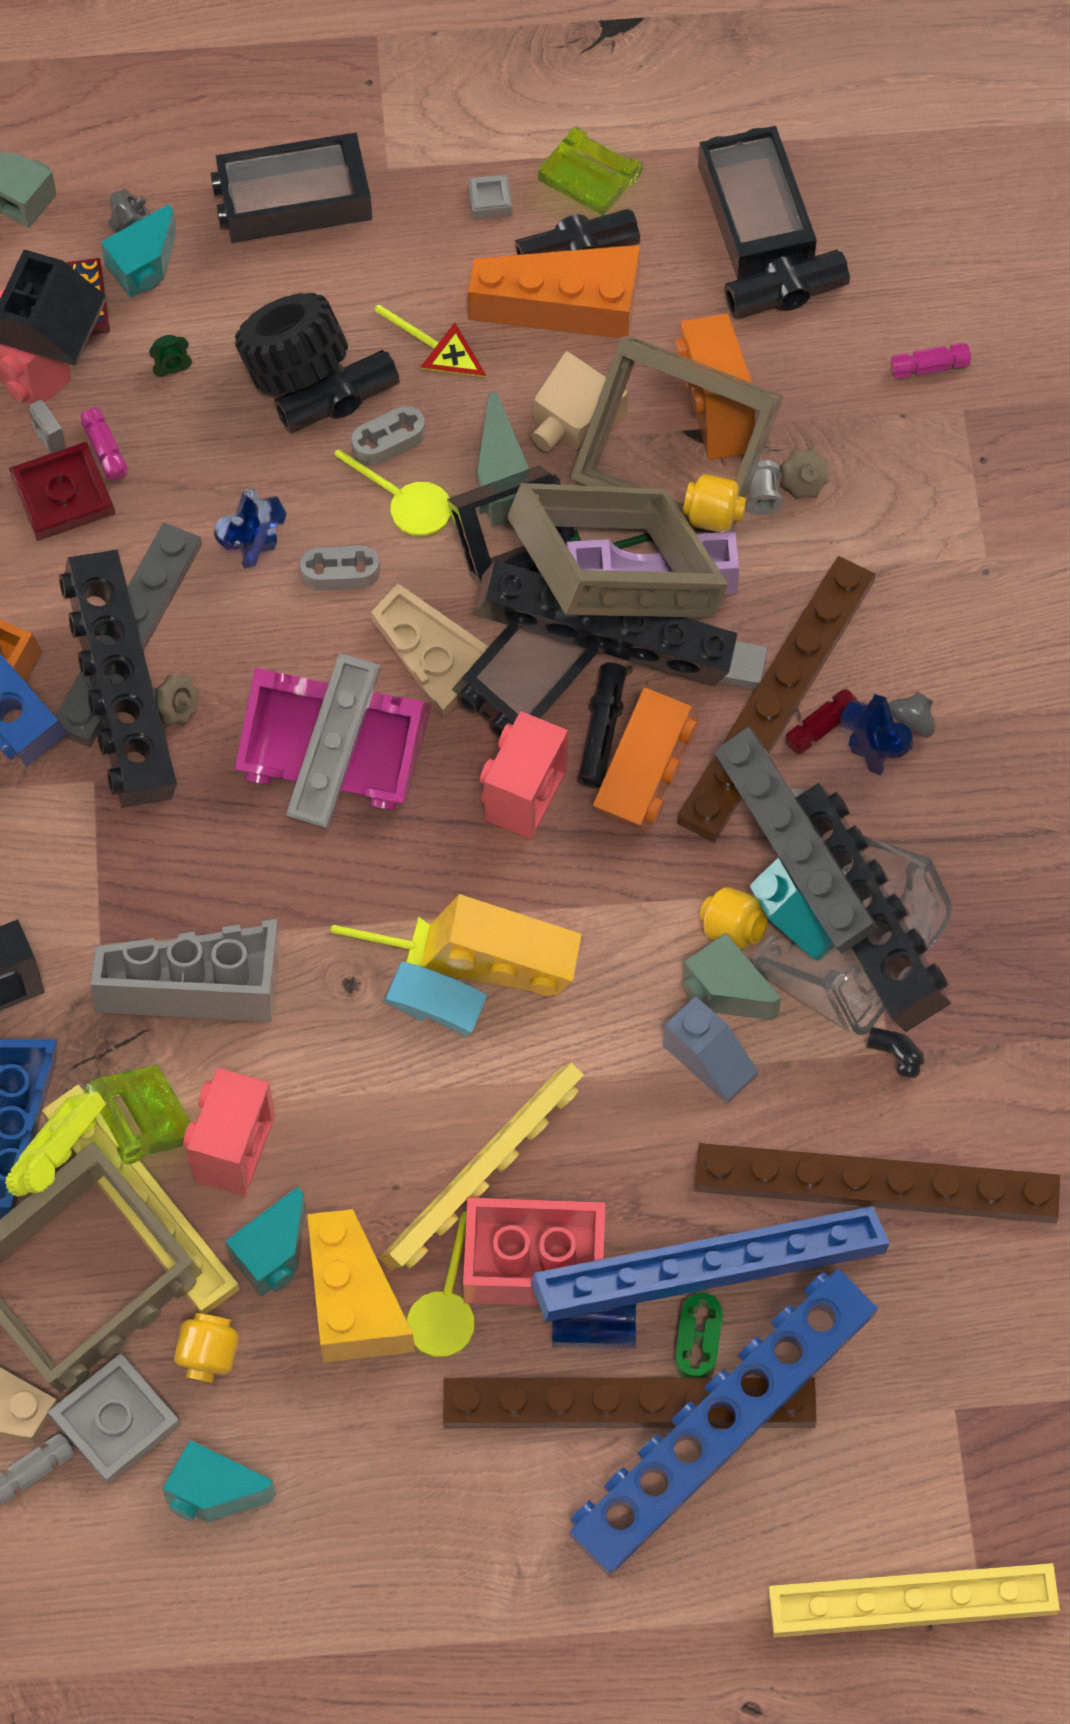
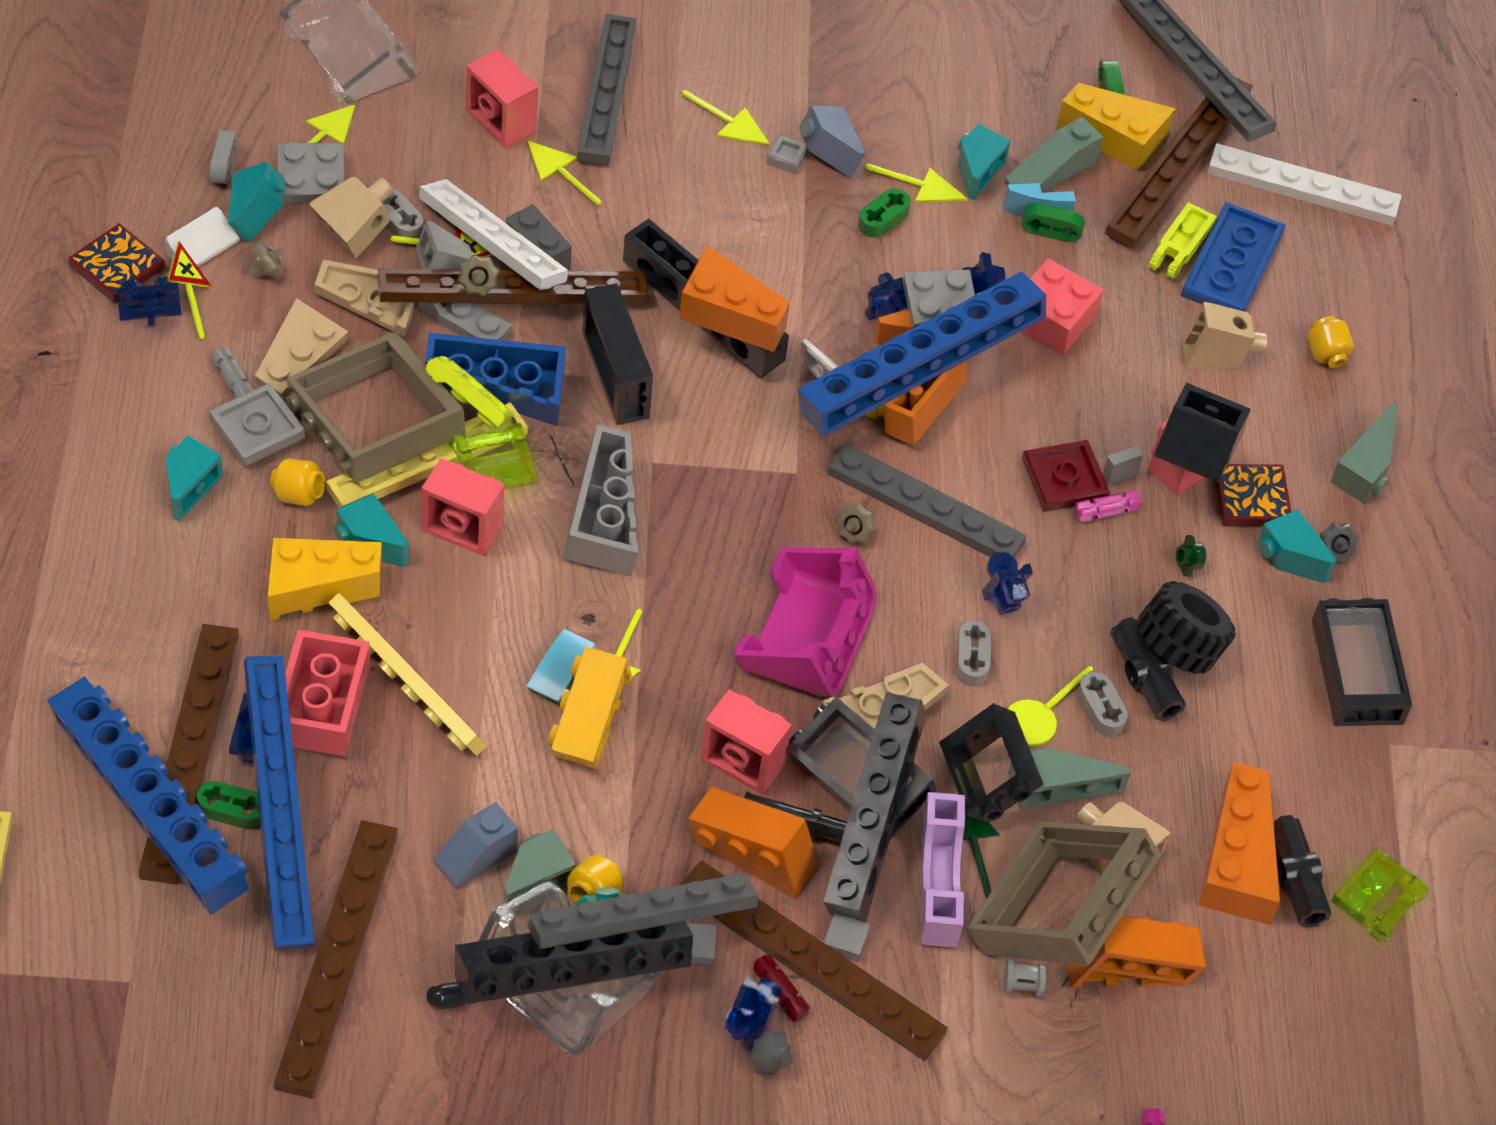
camera: 90 degrees right, 10 degrees down
black brick [59,549,177,808] -> none
light grey tile [286,653,381,830] -> none
piece [375,305,487,378] -> none
neon yellow piece [407,1211,475,1357] -> none
light grey tile [468,175,512,219] -> none
dark tan window [507,483,728,618] -> none
yellow head [683,474,747,533] -> none
window [698,126,817,280] -> none
black piece [724,249,850,318] -> none
dark tan piece [780,448,829,499] -> none

